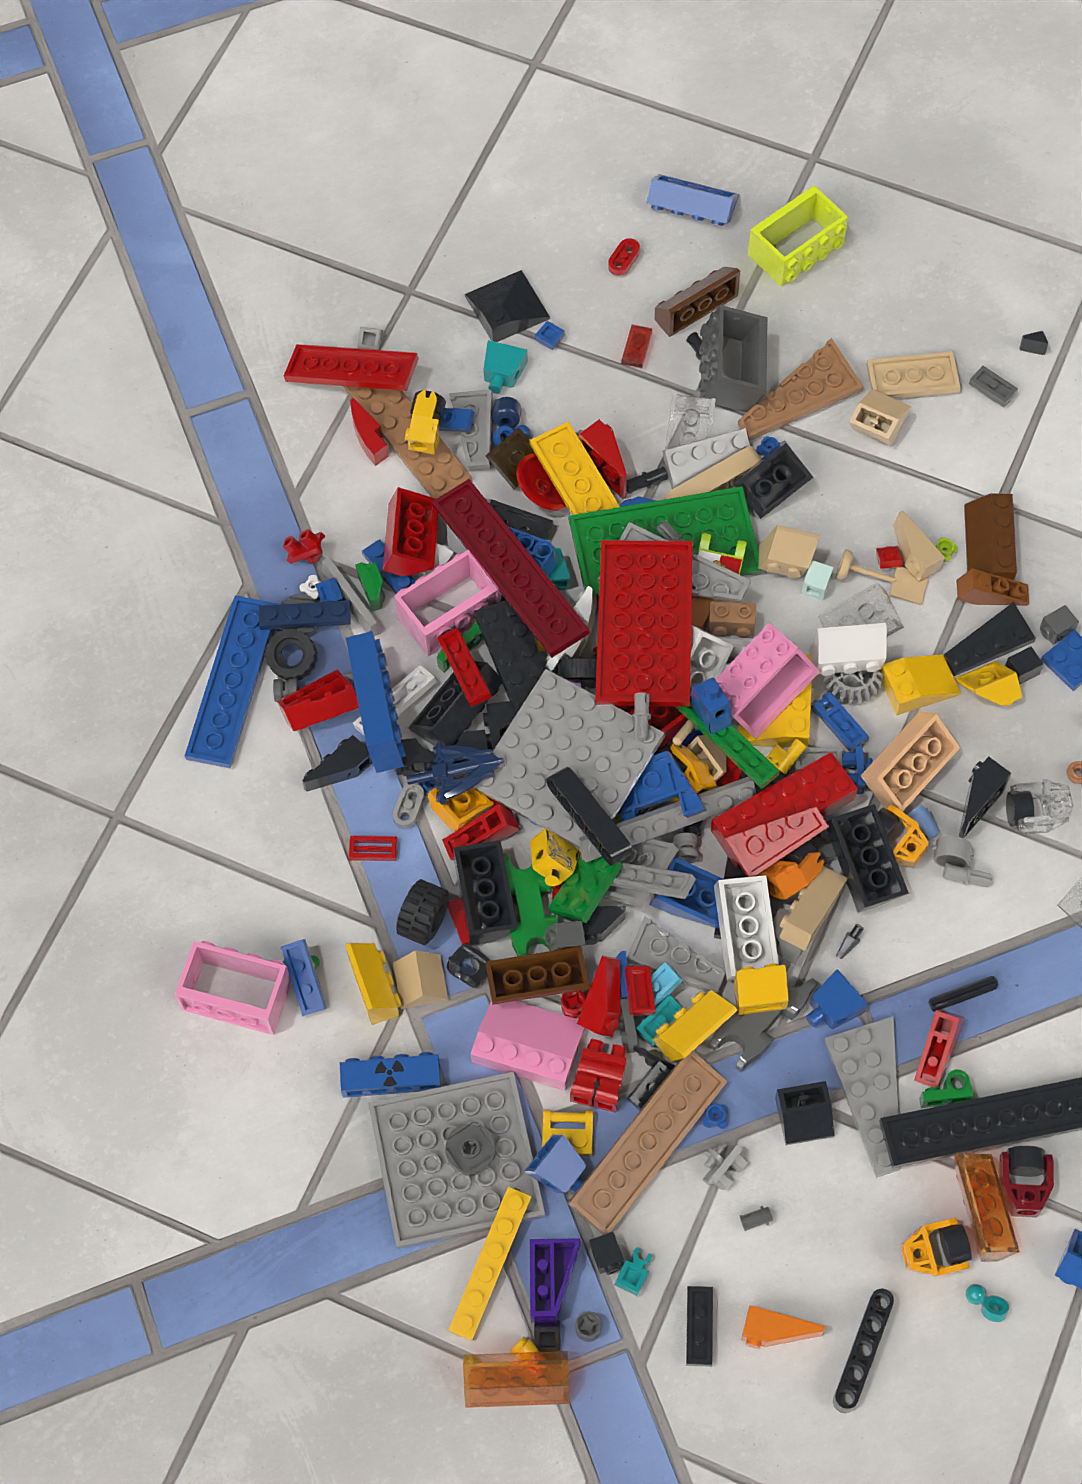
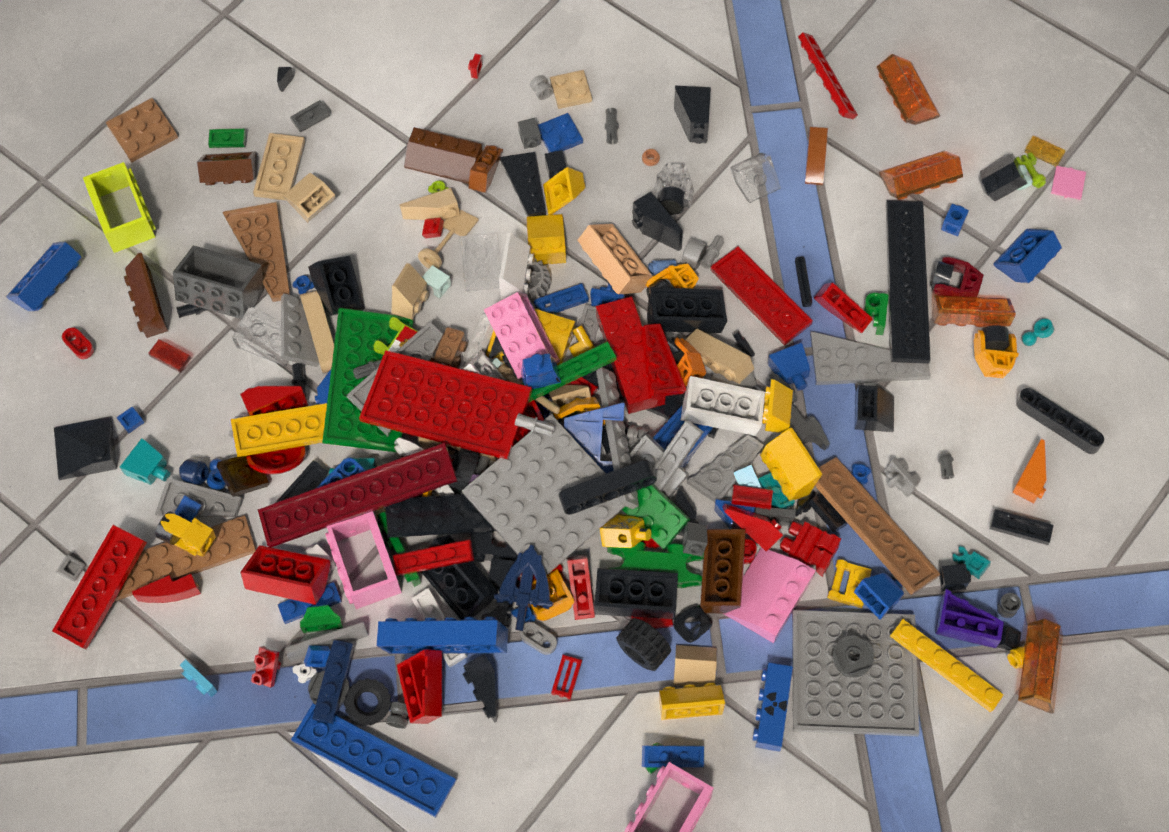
camera: 75 degrees left, 0 degrees up
none -> medium nougat plate [106,98,178,163]
none -> medium azure plate [180,659,218,697]
none -> reddish brown slope [197,151,257,185]
none -> green plate [208,129,246,148]
none -> red plate [710,246,813,346]

